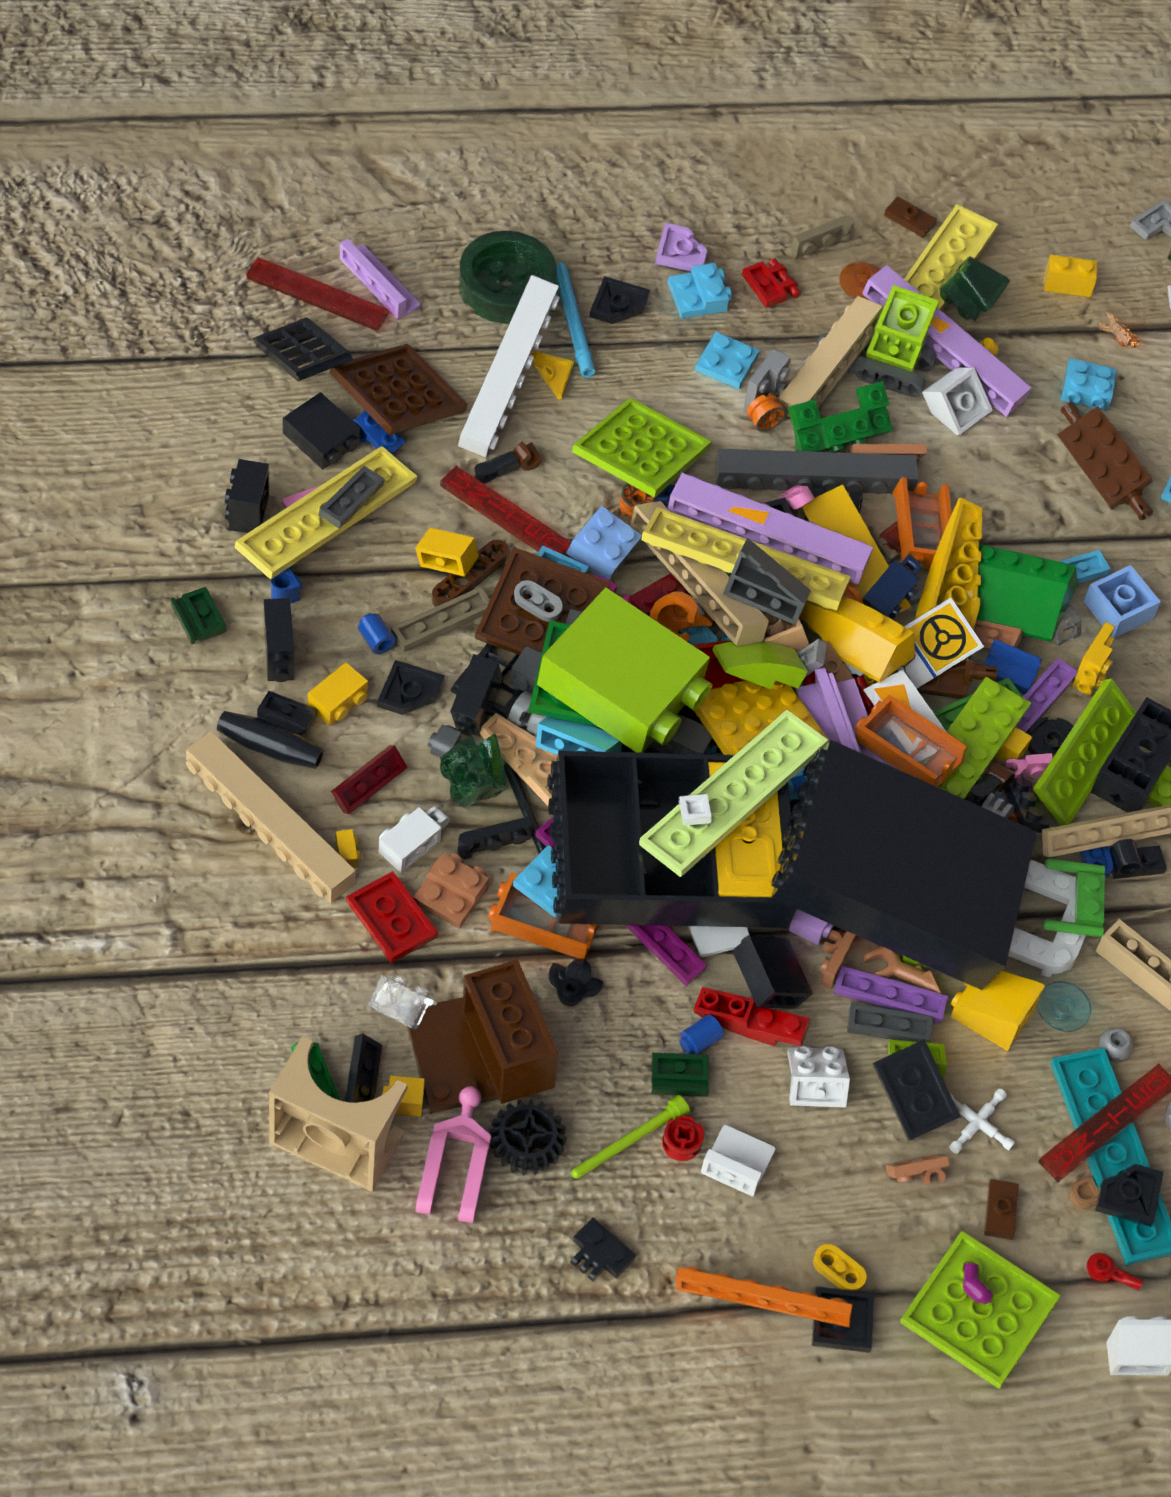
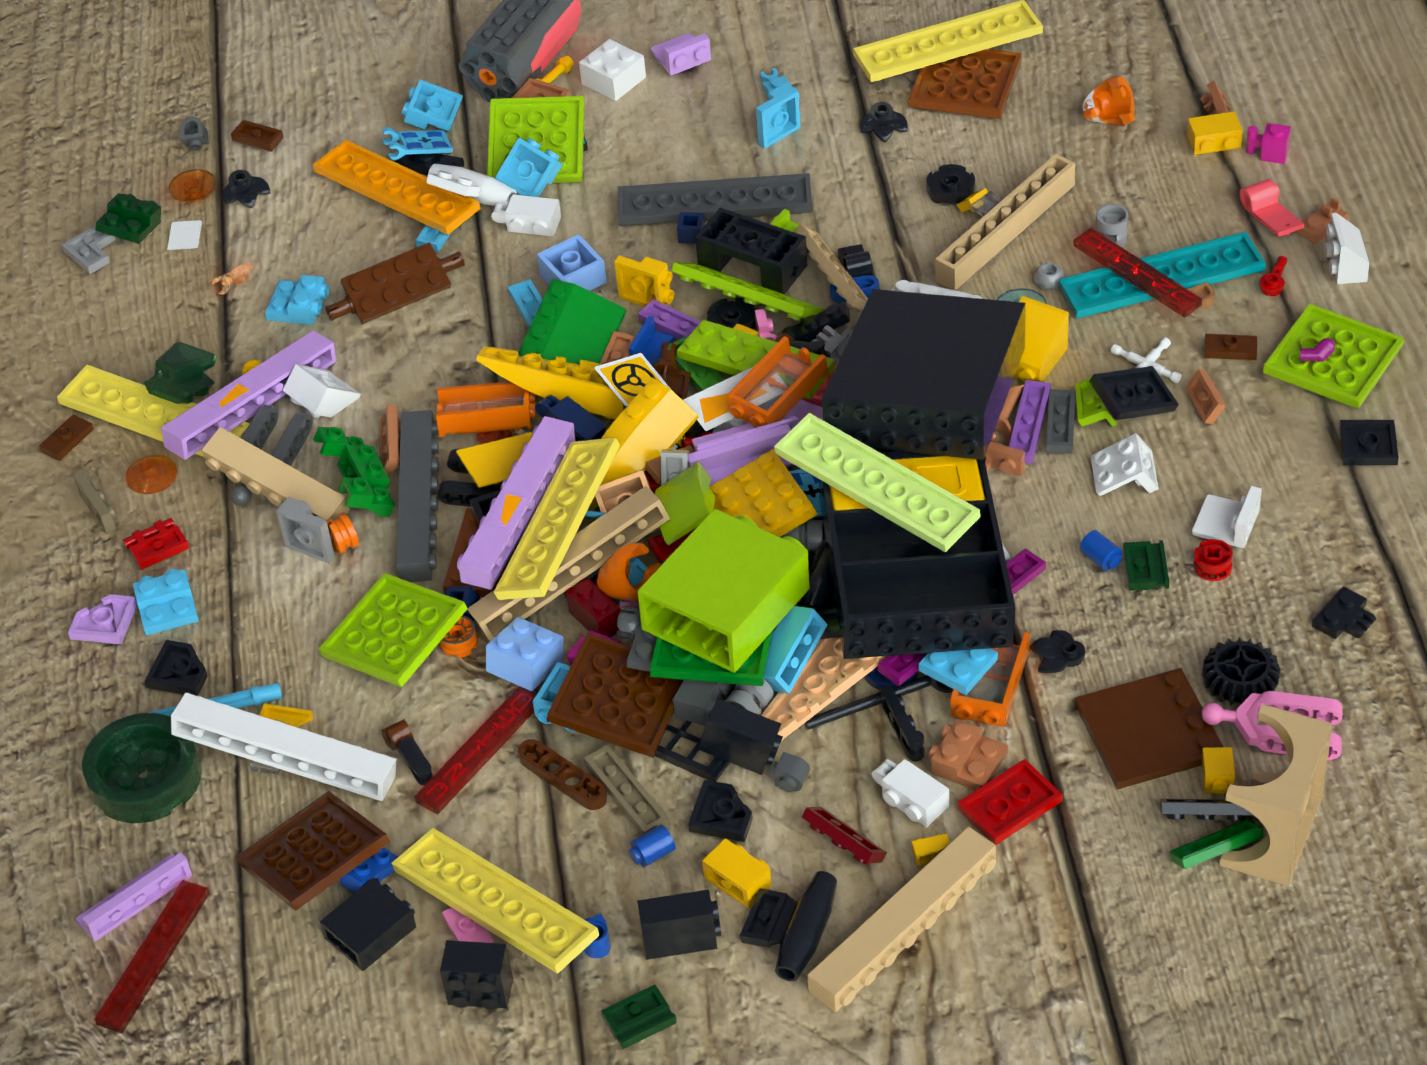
camera: 80 degrees left, 10 degrees down
black piece [253,317,353,381] -> none
dark grey plate [319,466,385,529] -> none
clear bracket [367,974,437,1030] -> none
yellow brick [415,528,479,577] -> none
clear green piece [440,734,508,808] -> none
reddish brown hose [462,959,559,1104] -> none
light grey plate [514,580,562,622] -> none
lime piece [571,1095,691,1179] -> none
orange plate [676,1267,852,1327] -> none
white plate [679,794,712,826] -> none
red slope [693,987,810,1047] -> none
medium azure plate [695,331,760,389] -> none
dark grey wedge [723,538,811,625] -> none
black brick [732,935,813,1009] -> none
bright pink beam [779,485,814,509] -> none
yellow plate [813,1244,867,1292] -> none
lime slope [866,285,939,372] -> none
bright green plate [1043,858,1105,937] -> none
yellow brick [1044,254,1097,298] -> none
black plate [1095,1164,1164,1227] -> none

